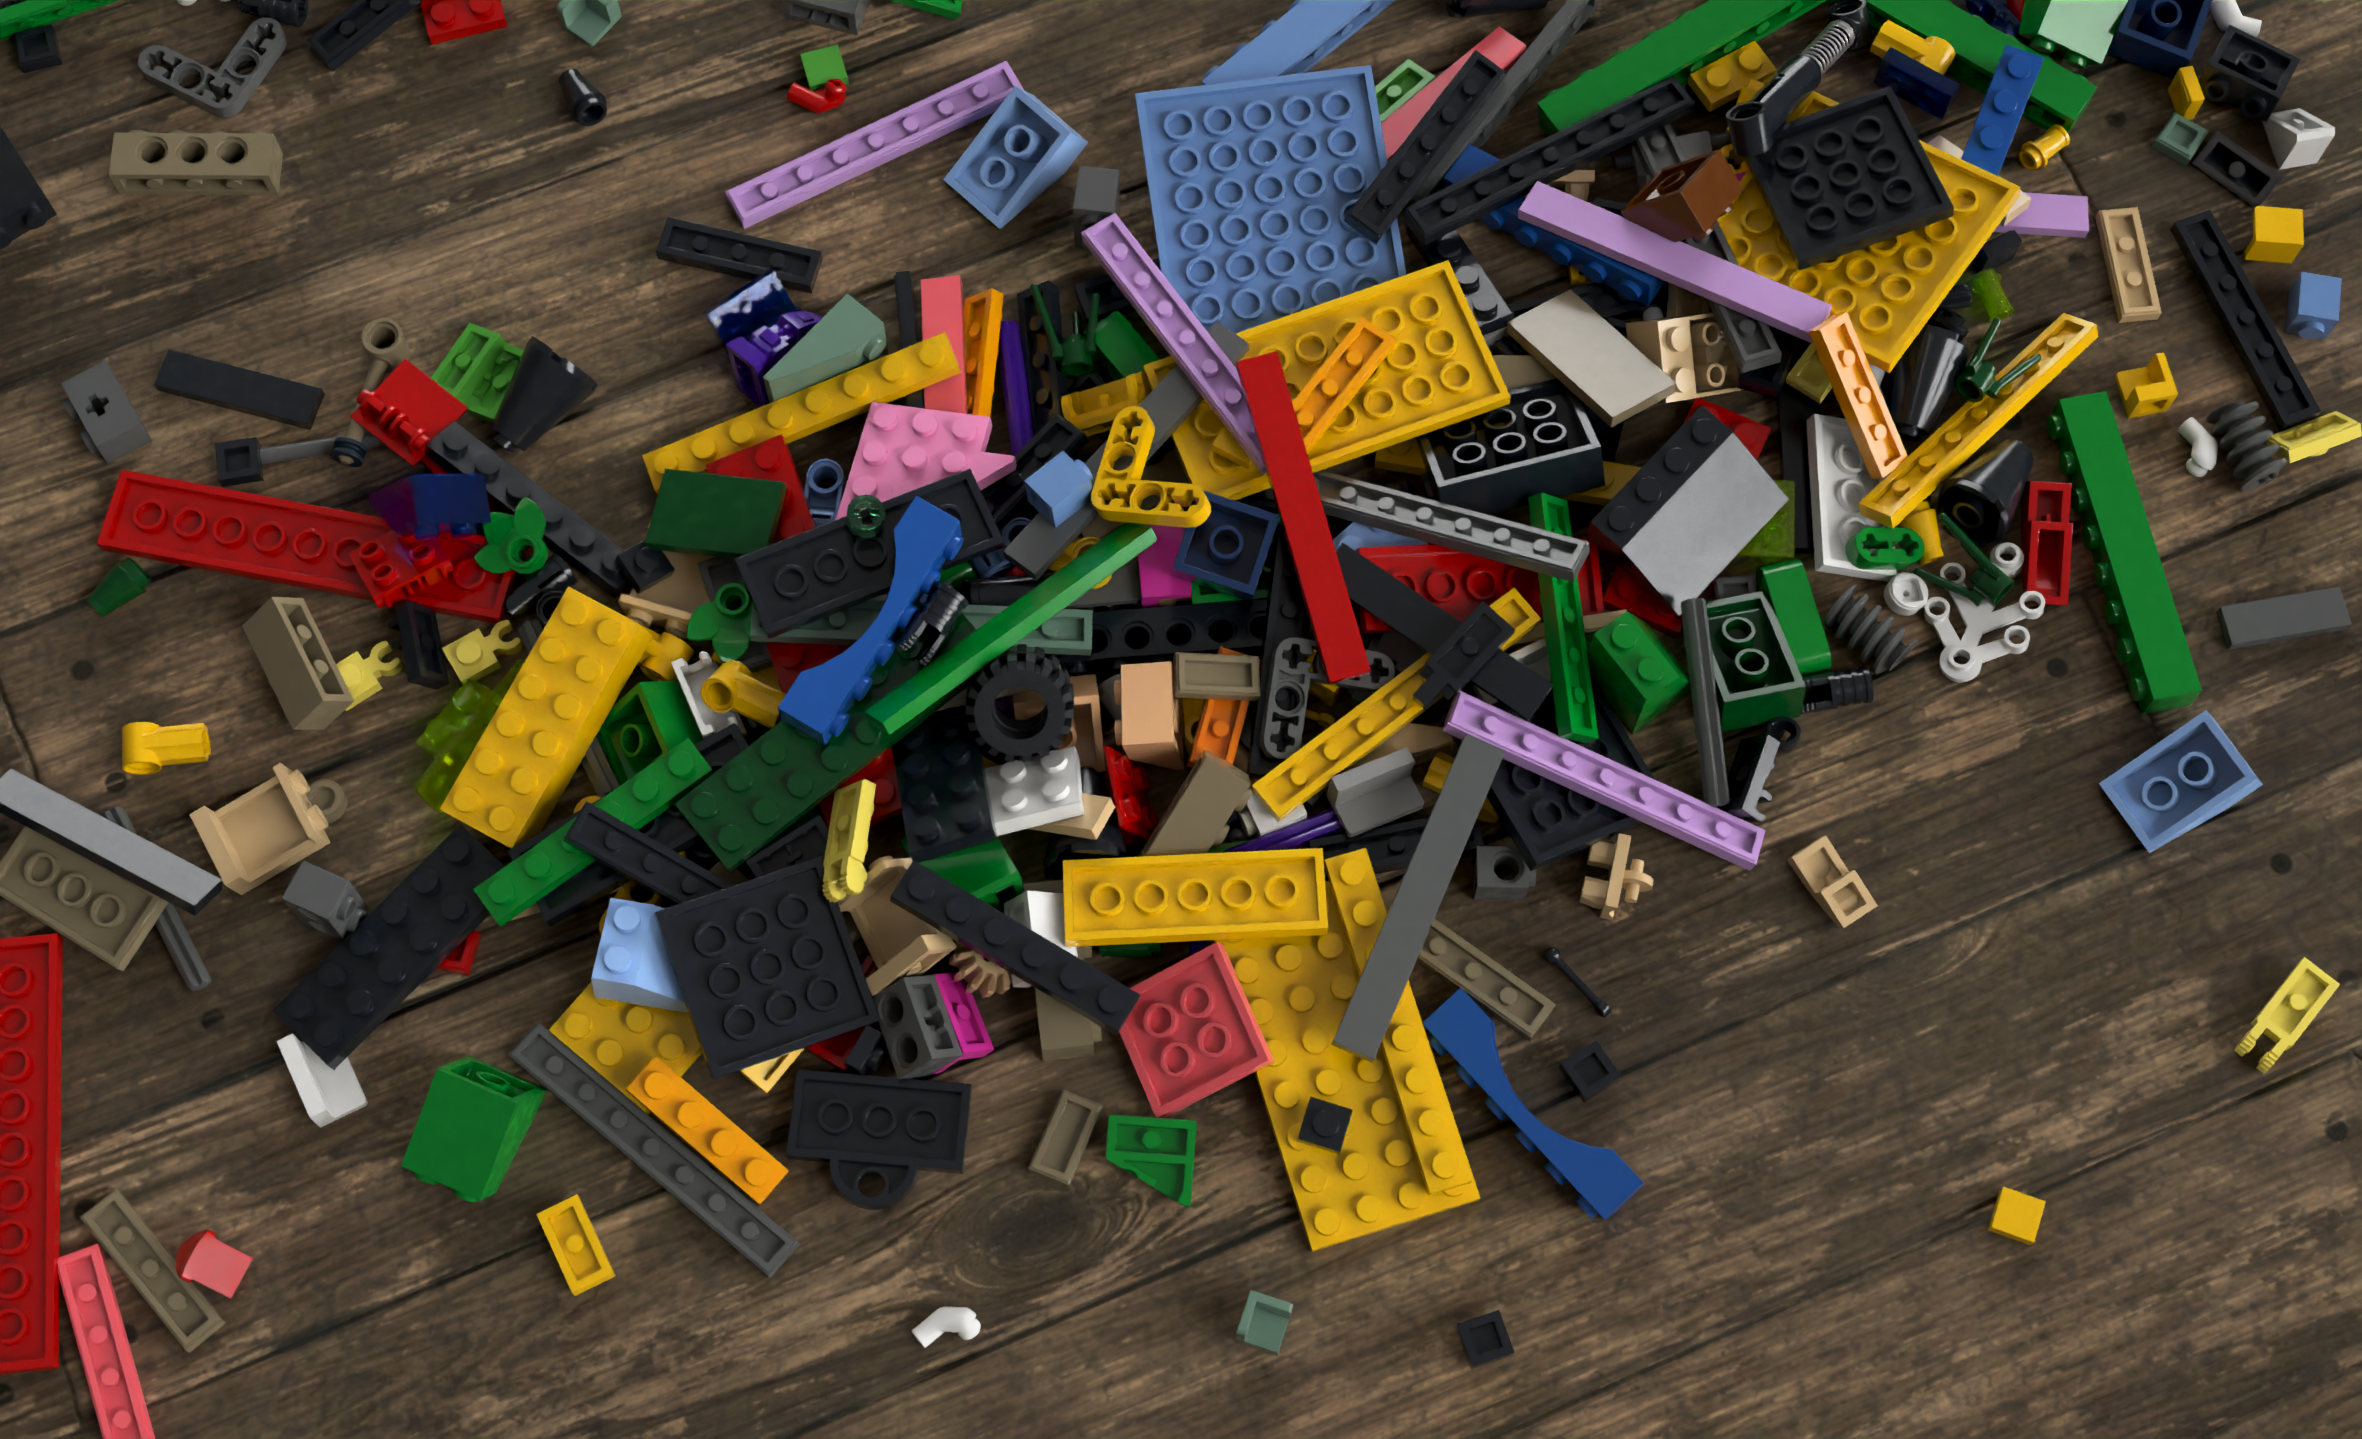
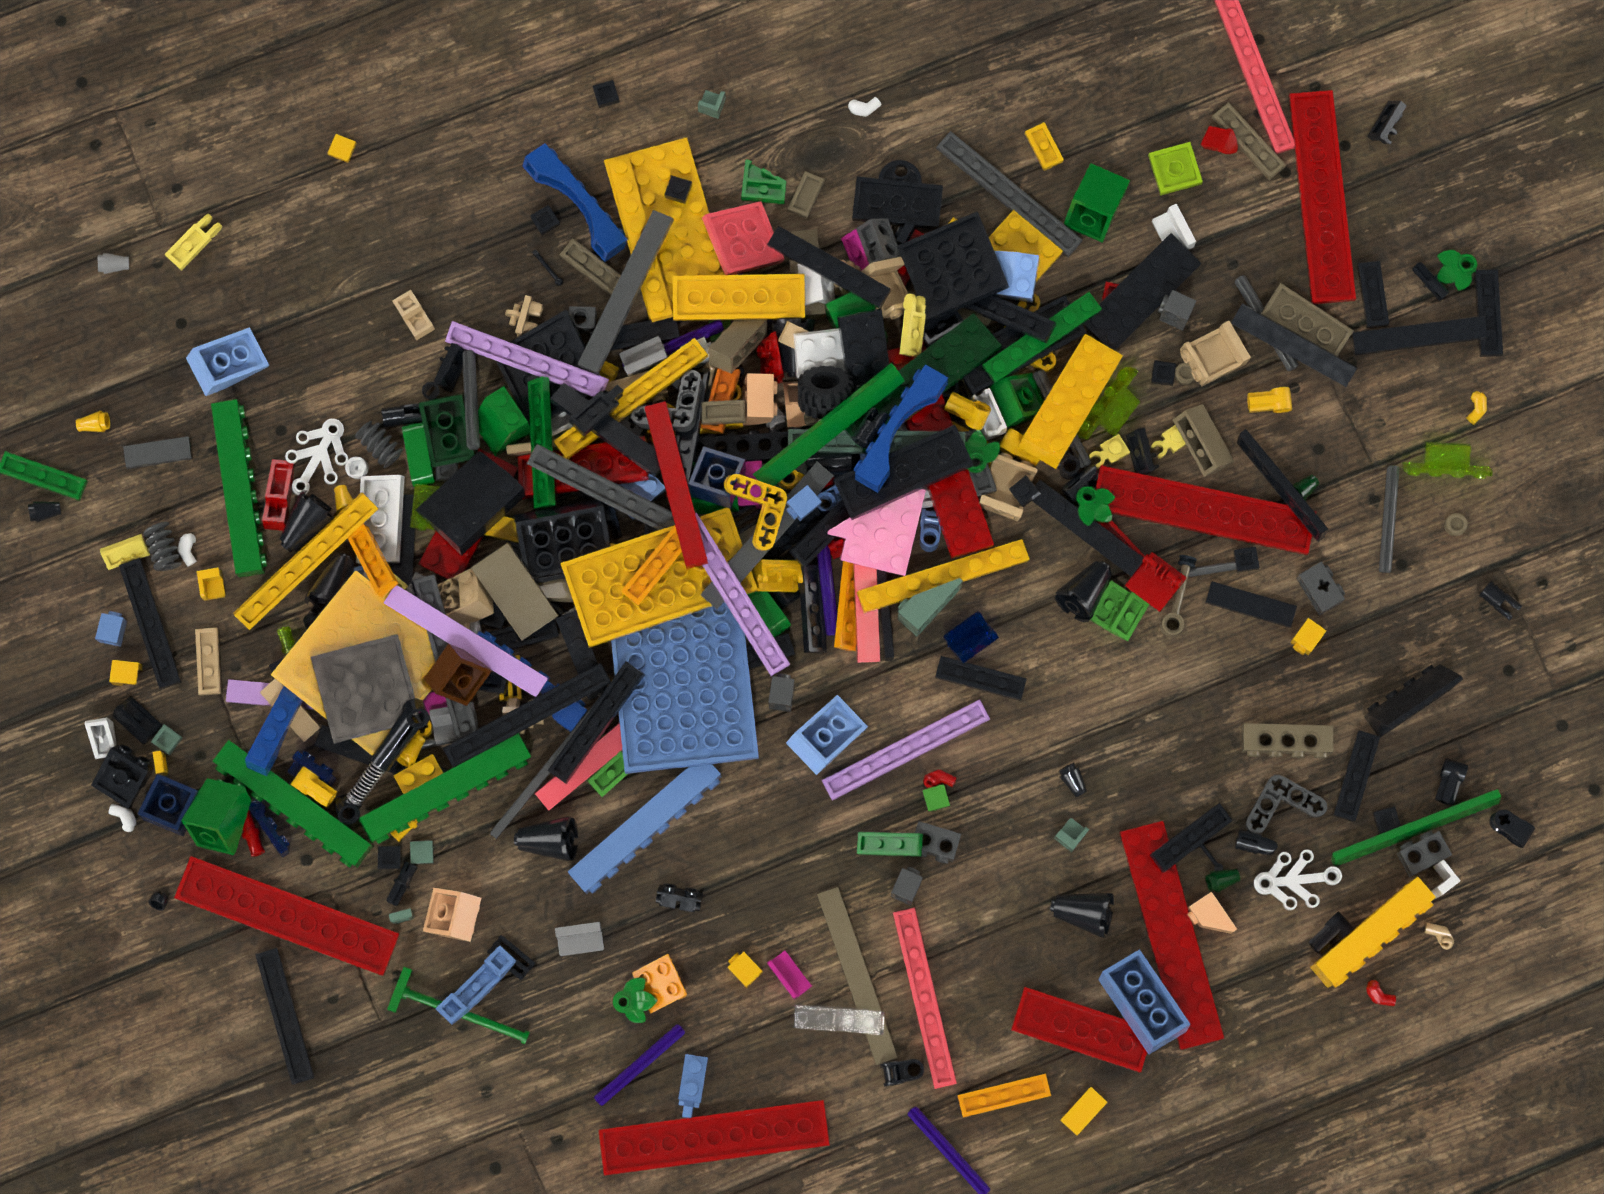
camera: 175 degrees left, 10 degrees up
red hinge [348,514,454,609] -> none
clear blue slope [369,473,492,540] -> none
light orange plate [626,1056,789,1206] -> none
dark green tile [645,469,787,559] -> none
dark purple piece [726,311,823,407] -> none
clear green bush [846,495,885,538] -> none
dark green plant [1030,283,1100,376] -> none
green beam [1845,527,1924,570] -> none
dark green plant [1914,513,2015,607] -> none
dark green plant [1954,317,2041,402] -> none
yellow pin [2019,124,2070,171] -> none
none -> lime plate [1148,142,1203,196]
none -> black tile [1151,360,1176,386]
none -> black tile [1237,429,1328,542]
none -> yellow brick [1290,618,1326,655]
none -> black plate [1333,730,1380,822]

